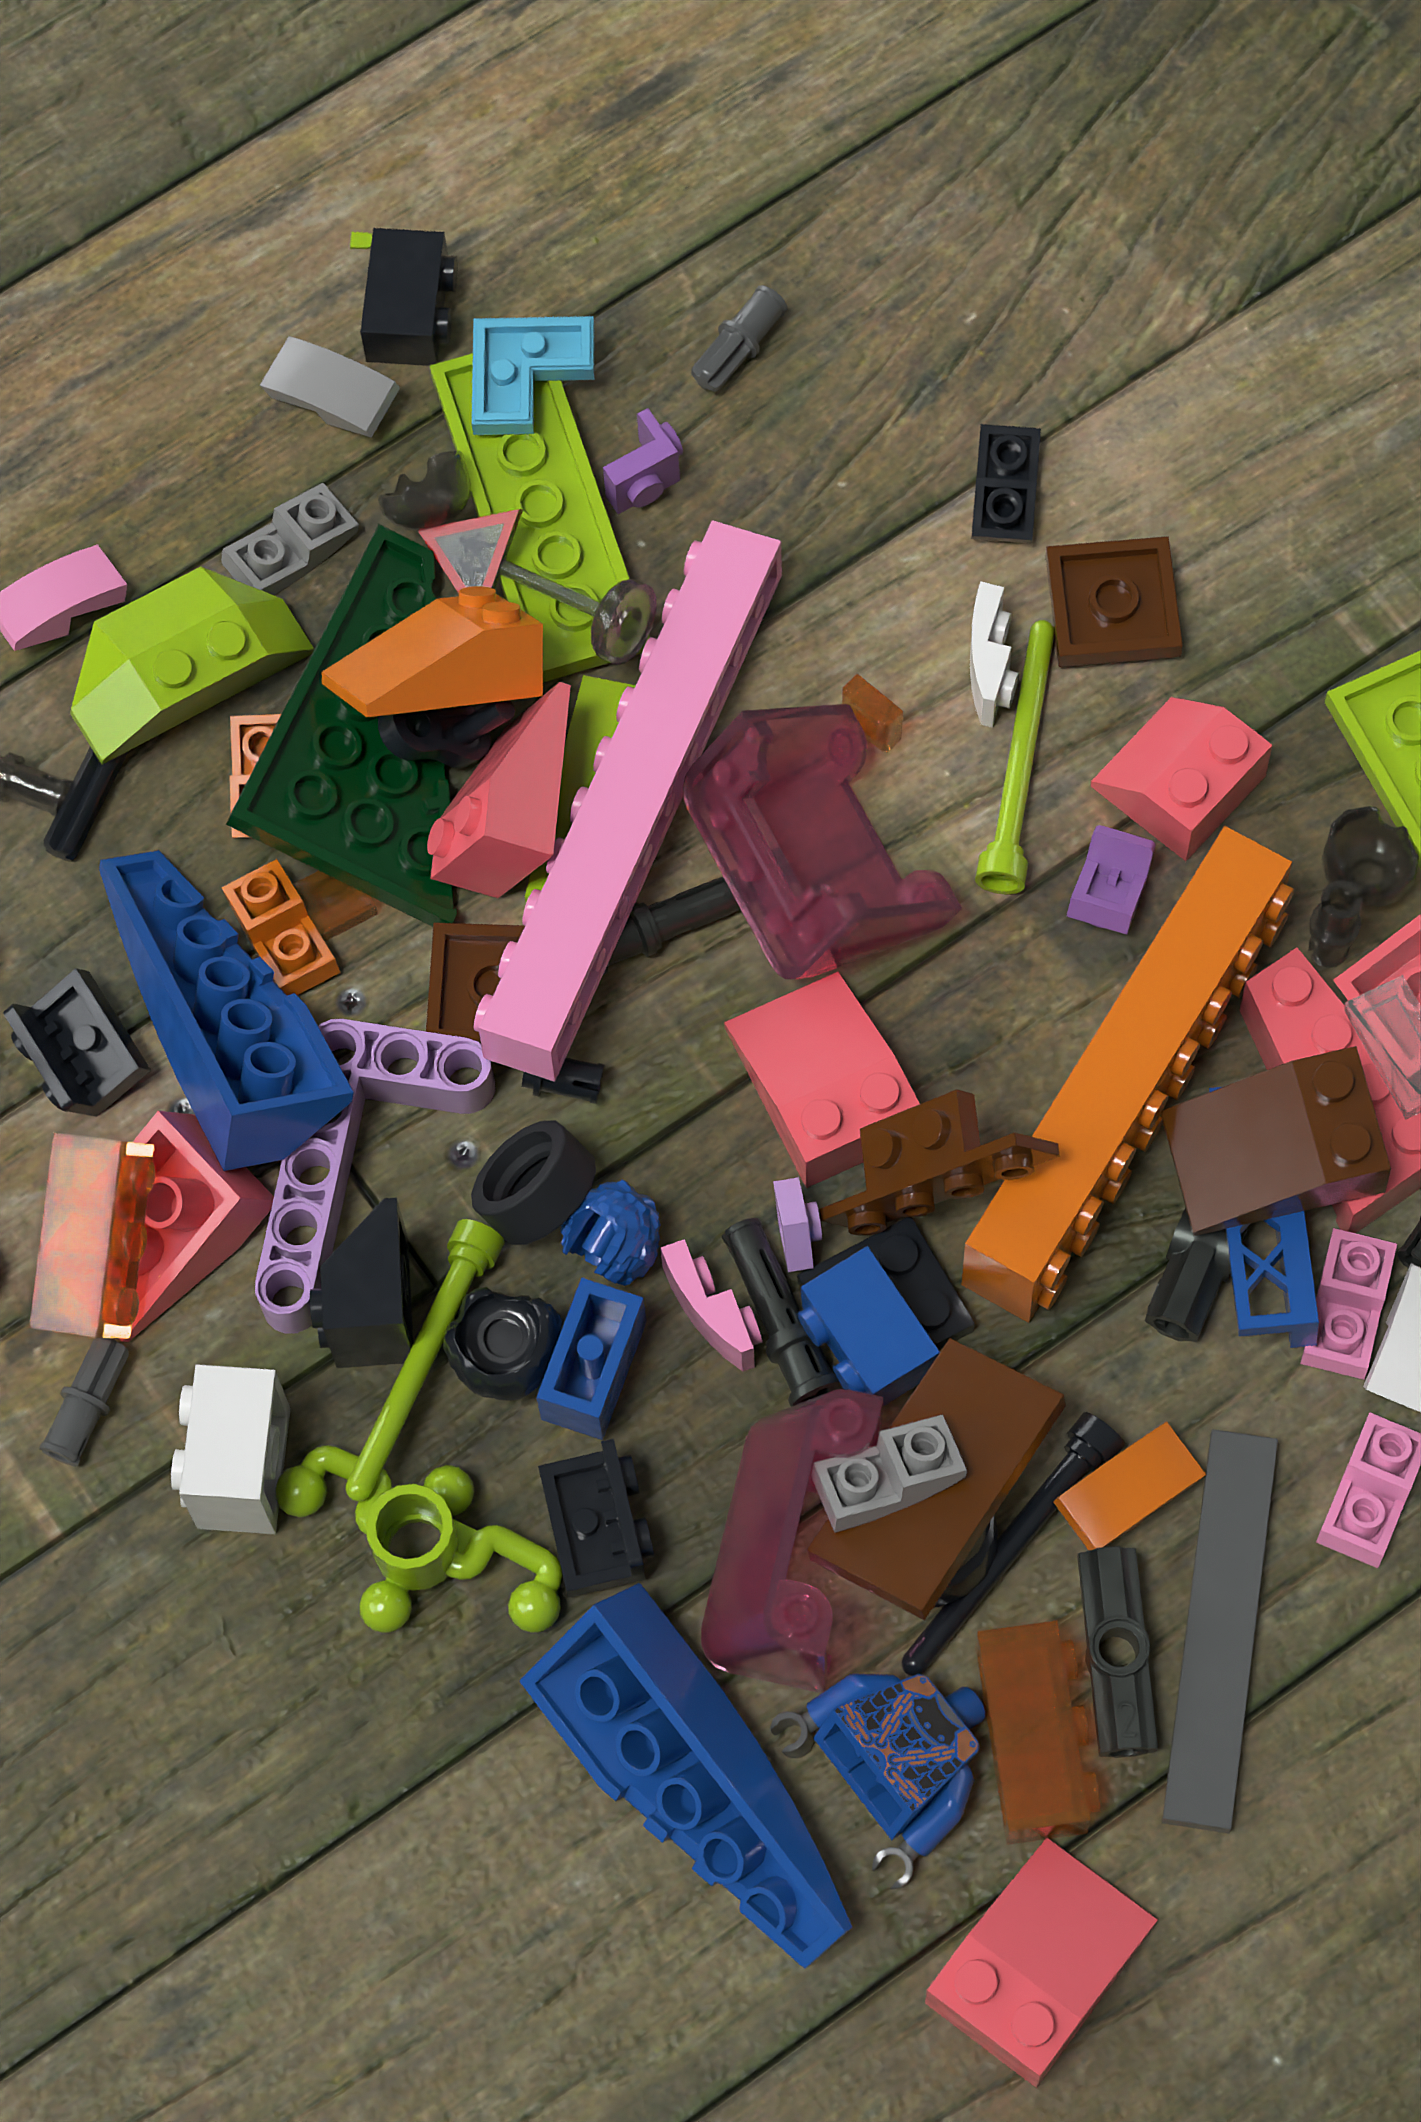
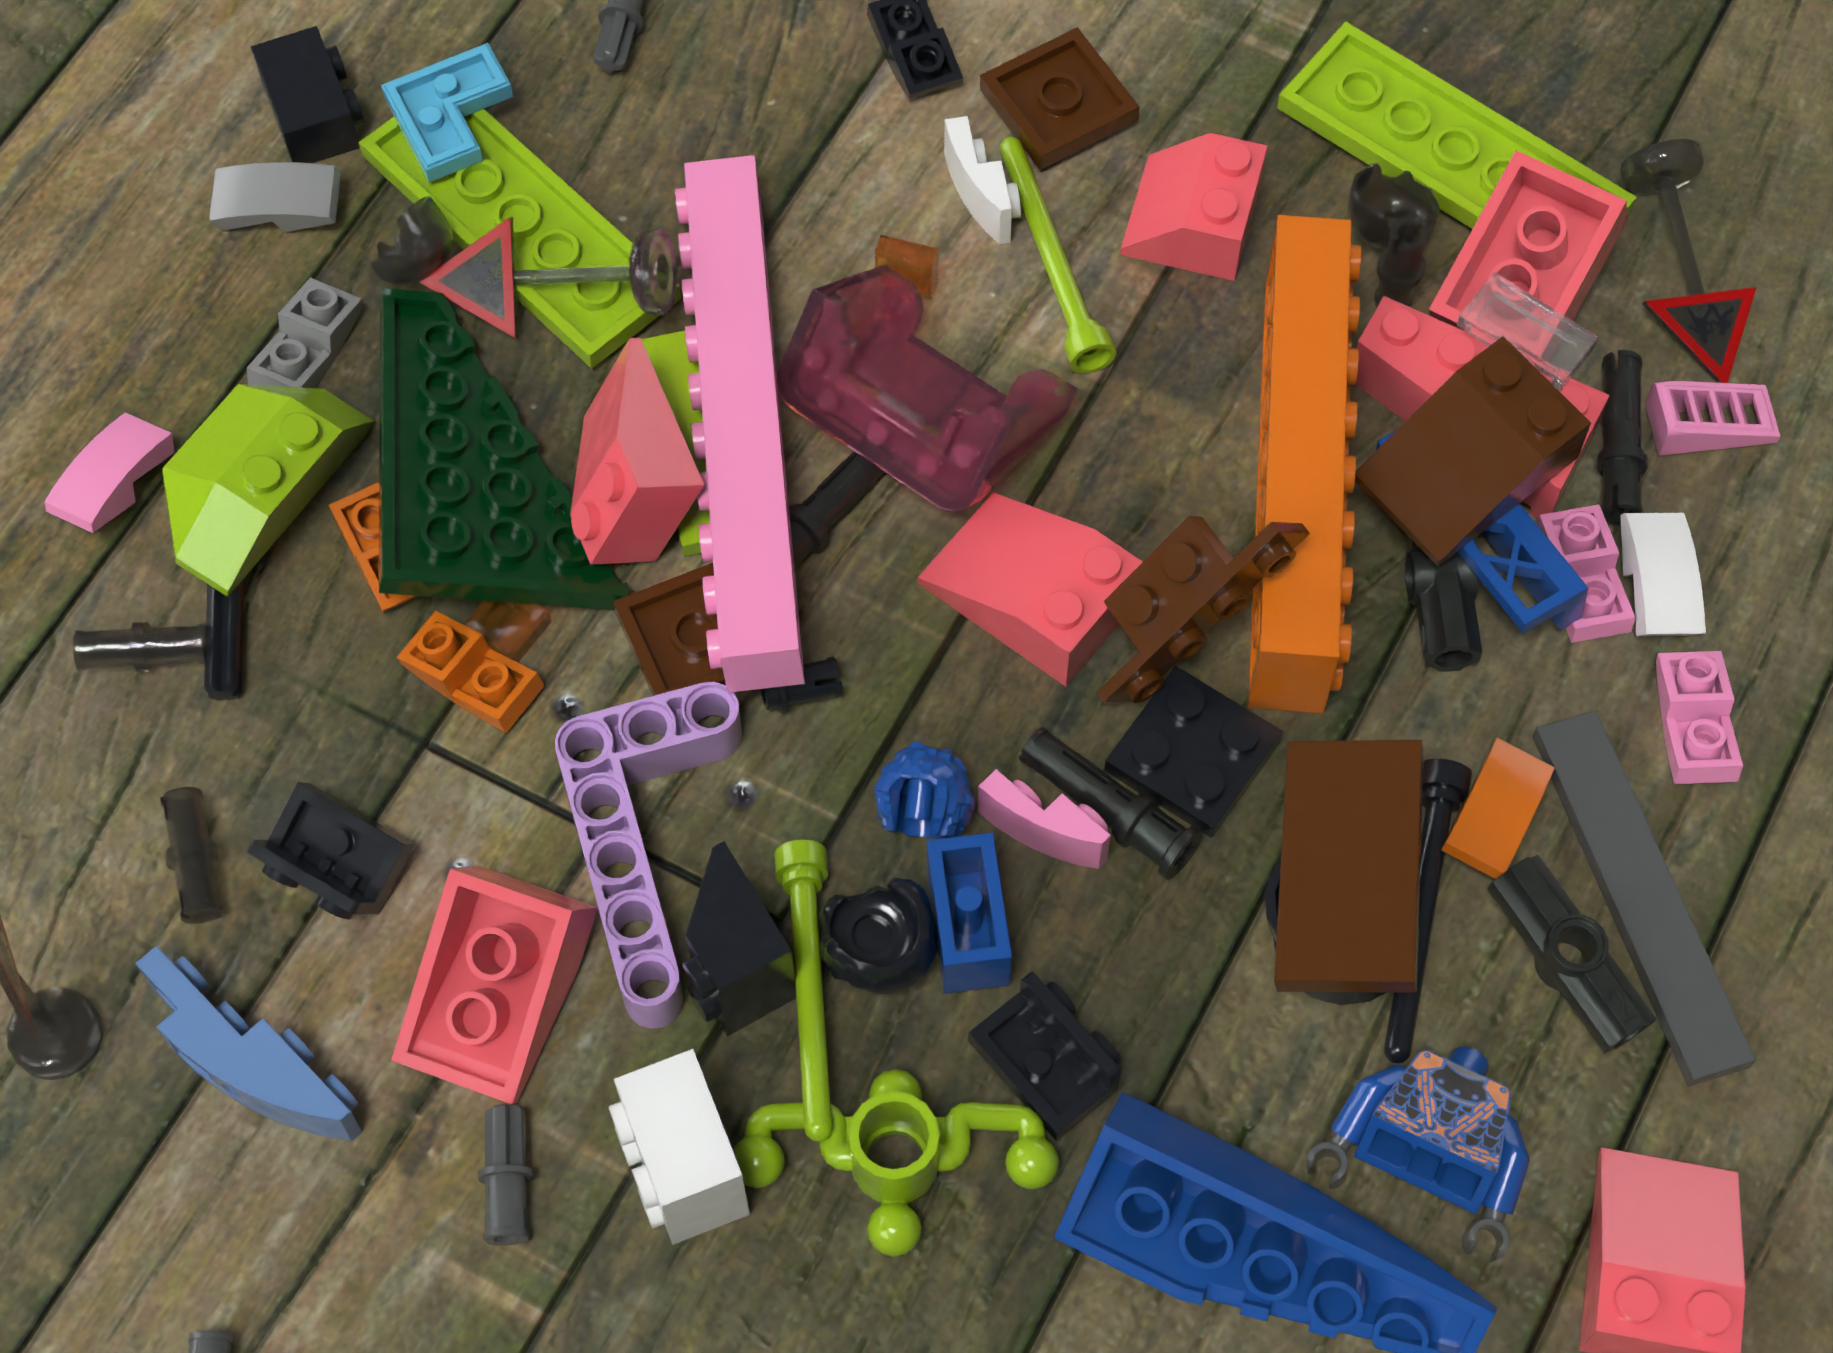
camera: 30 degrees left, 5 degrees down
clear orange brick [29,1133,155,1338] -> none
blue wedge [99,850,354,1171] -> none
orange slope [322,586,543,717] -> none
lime piece [350,232,372,249] -> none
black piece [378,700,515,769] -> none
black tyre [471,1120,596,1245] -> none
medium lavender bracket [603,408,683,514] -> none
clear pink windscreen [701,1390,883,1693] -> none
lavender plate [773,1177,822,1272] -> none
blue brick [797,1246,940,1412] -> none
light grey slope [811,1415,967,1533] -> none
clear orange brick [975,1620,1100,1845] -> none
medium lavender bracket [1067,825,1156,935] -> none

